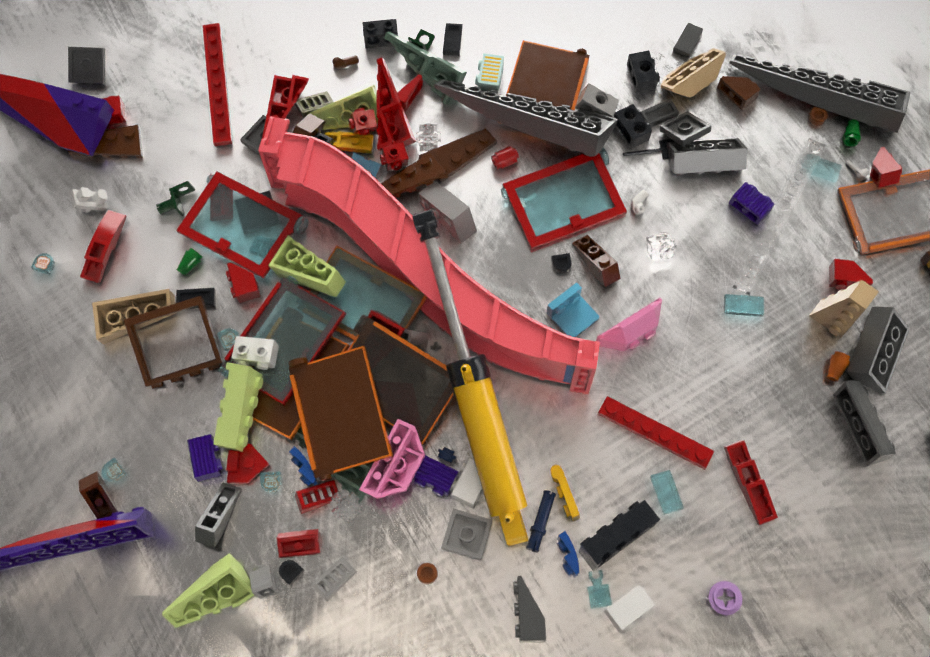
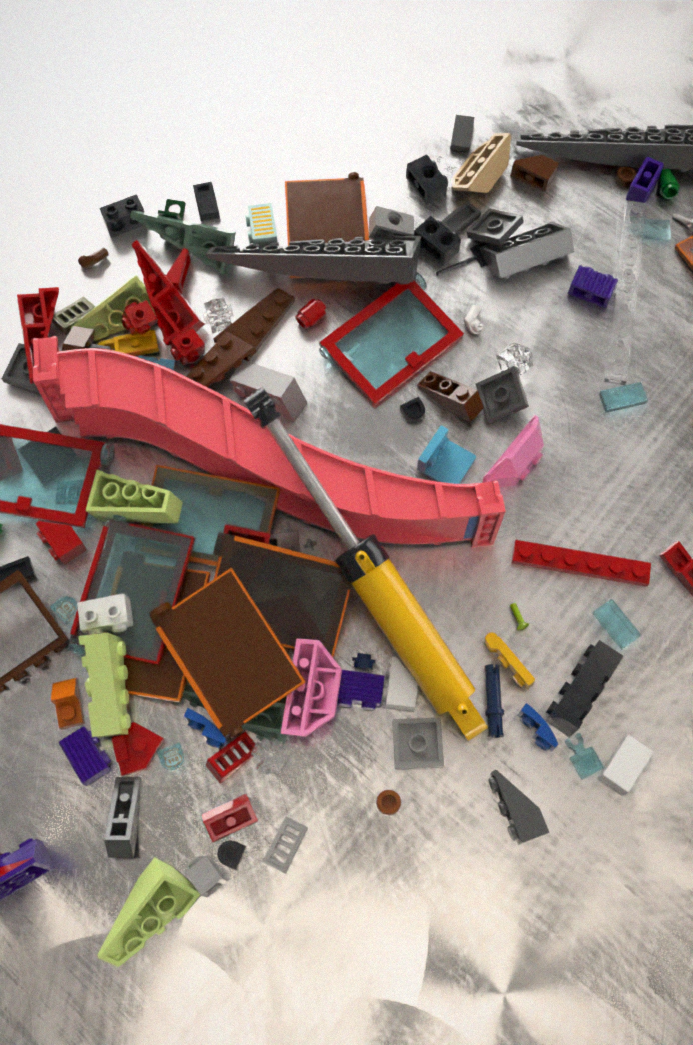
camera: 20 degrees left, 0 degrees up
none -> orange slope [51,678,85,730]
none -> dark grey plate [476,366,529,424]
none -> lime piece [510,603,529,630]
none -> dark purple brick [626,157,664,207]

